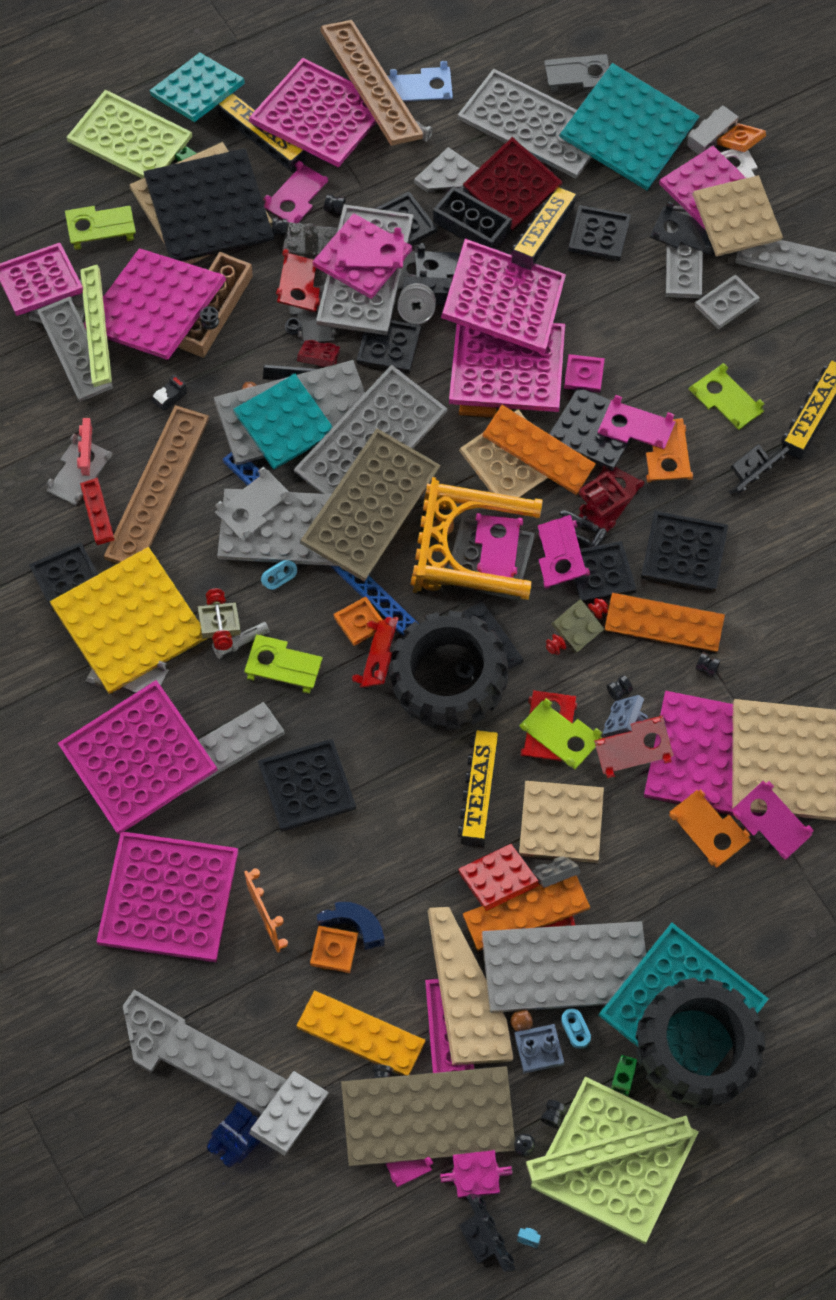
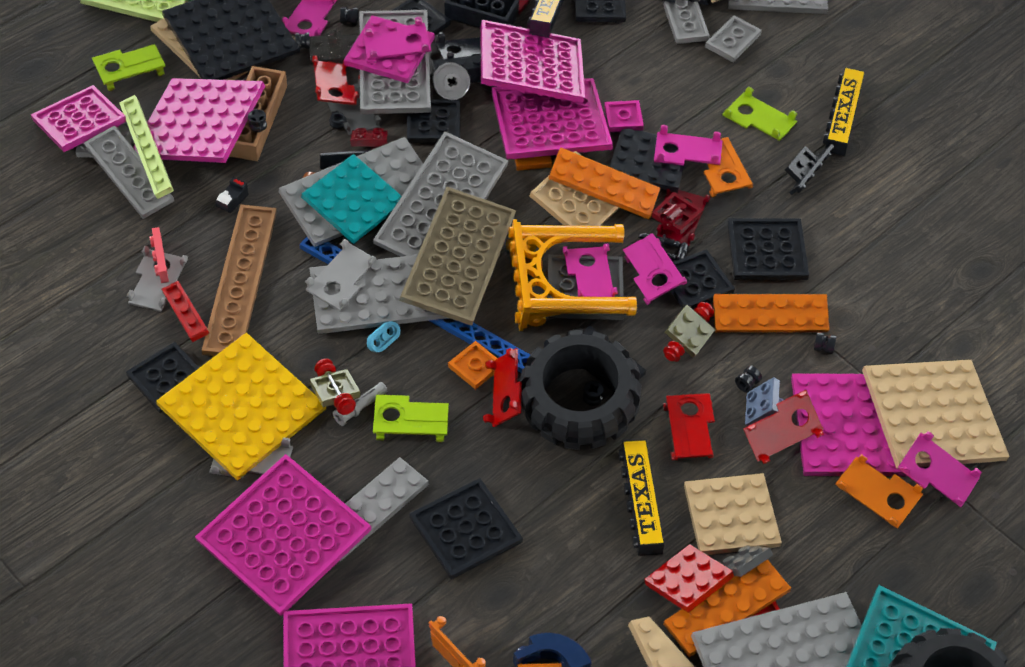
camera: 15 degrees left, 10 degrees down
lime piece [519,698,603,769] -> none

